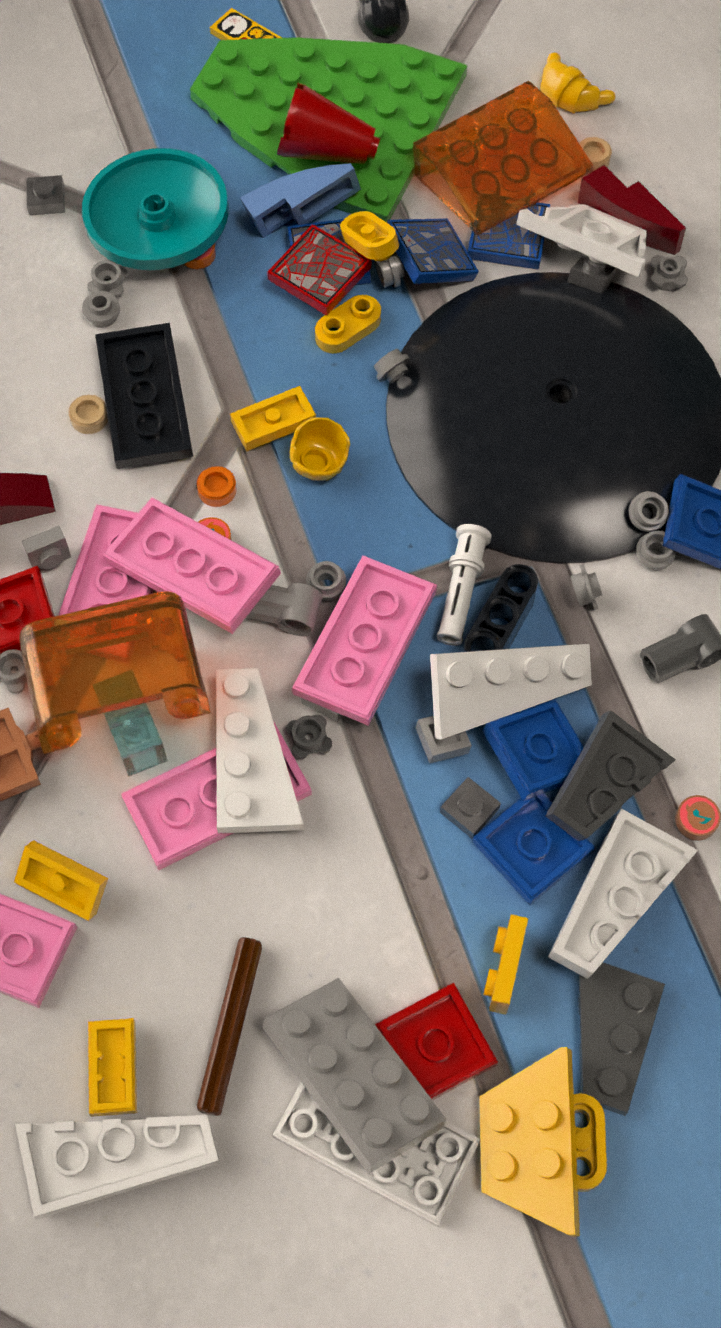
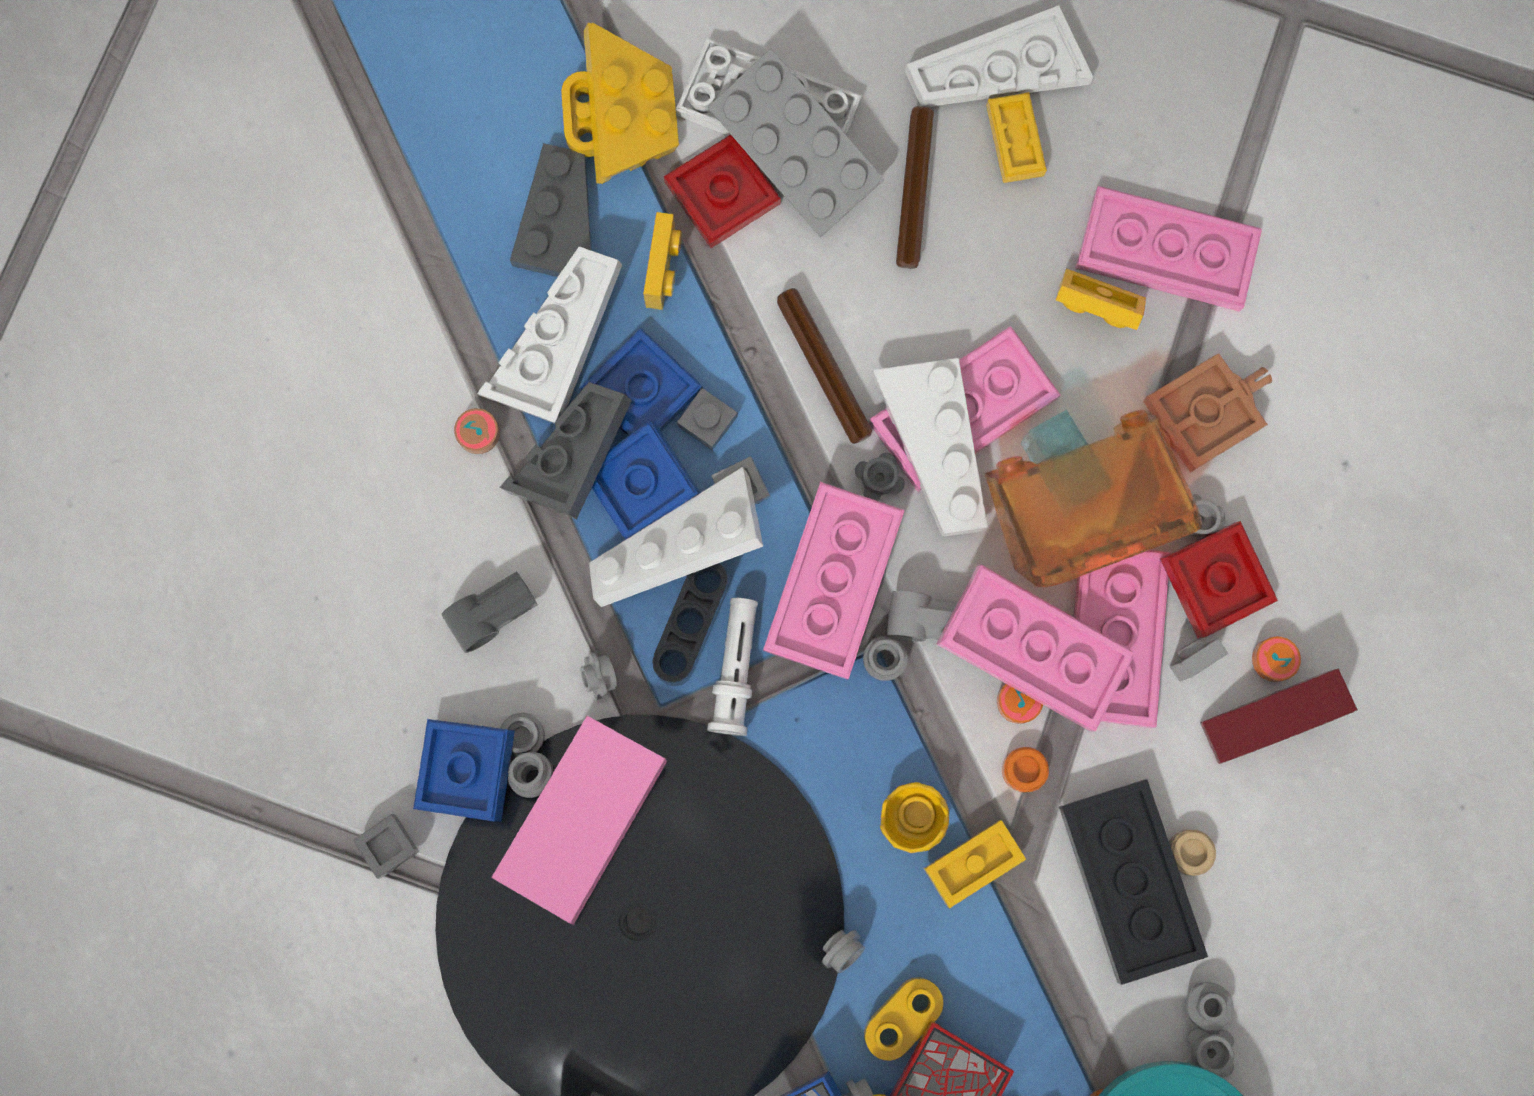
camera: 170 degrees right, 15 degrees up
none -> bright pink tile [491,716,667,925]
none -> reddish brown axle [777,288,872,444]

